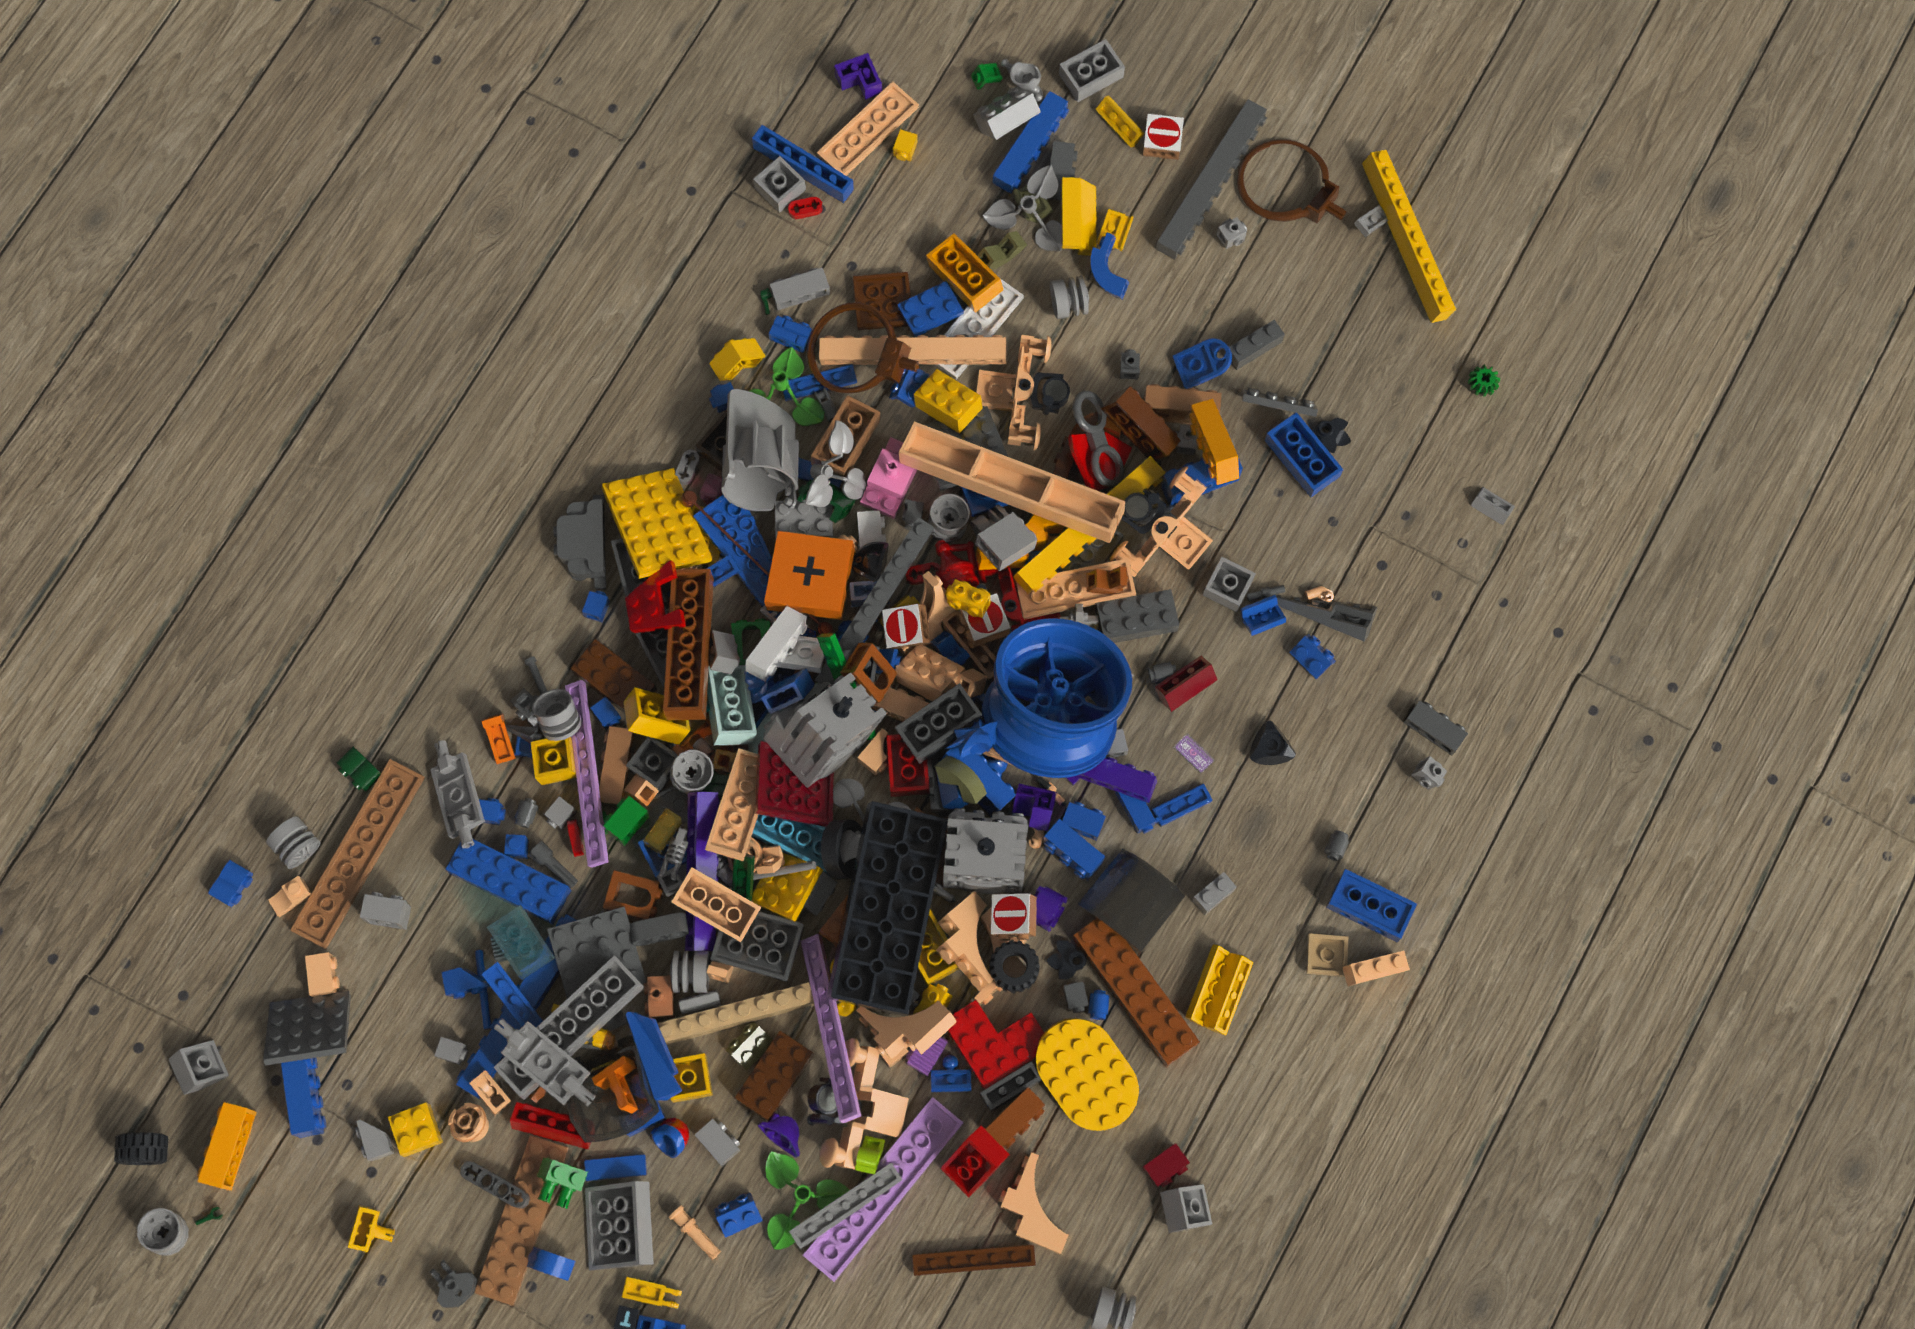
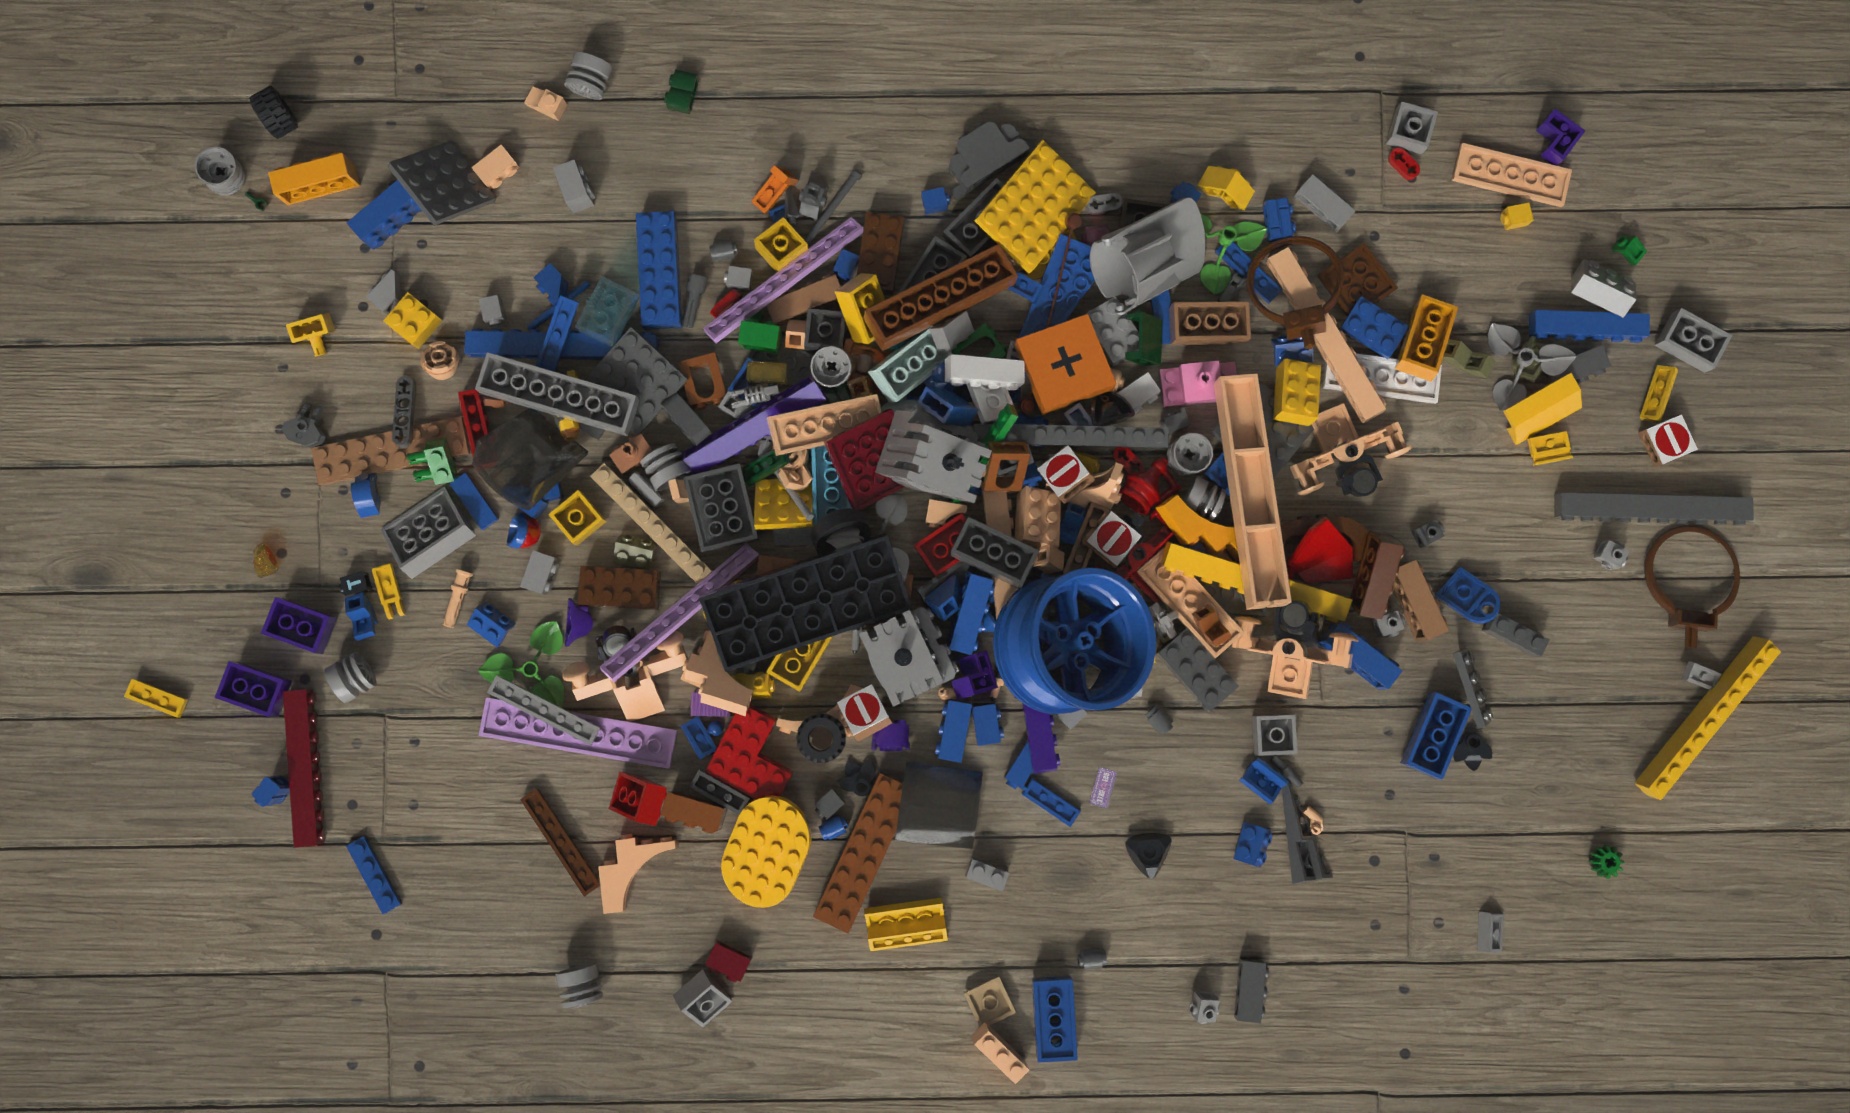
camera: 60 degrees right, 10 degrees up
light grey slope [169,1040,229,1095] -> none
blue brick [208,860,253,907] -> none
medium nougat plate [290,759,425,949] -> none
light grey plate [430,740,485,848] -> none
light nougat arch [469,1070,511,1116] -> none
blue brick [479,798,506,825] -> none
light grey plate [494,1019,596,1106] -> none
blue brick [504,834,529,859] -> none
light grey wheel [532,689,582,741] -> none
orange bracket [592,1056,638,1114] -> none
red wing [625,560,686,633] -> none
blue wedge [626,1012,682,1100] -> none
light nougat brick [672,868,761,942] -> none
blue brick [752,125,854,203] -> none
dark green hand [760,288,772,315] -> none
light grey plant [805,421,866,507] -> none
lime plate [855,1136,885,1175] -> none
olive brick [935,756,987,804] -> none
light nougat arch [936,891,994,992] -> none
yellow brick [945,580,991,618] -> none
blue hair [945,719,998,759] -> none
light grey brick [975,512,1037,571] -> none
light grey piece [1001,59,1043,101] -> none
light grey wheel [1050,276,1089,319] -> none
dark grey bar [1072,391,1124,488] -> none
blue arch [1091,233,1129,300] -> none
dark red brick [1155,655,1218,712] -> none
light orange brick [1189,399,1239,485] -> none

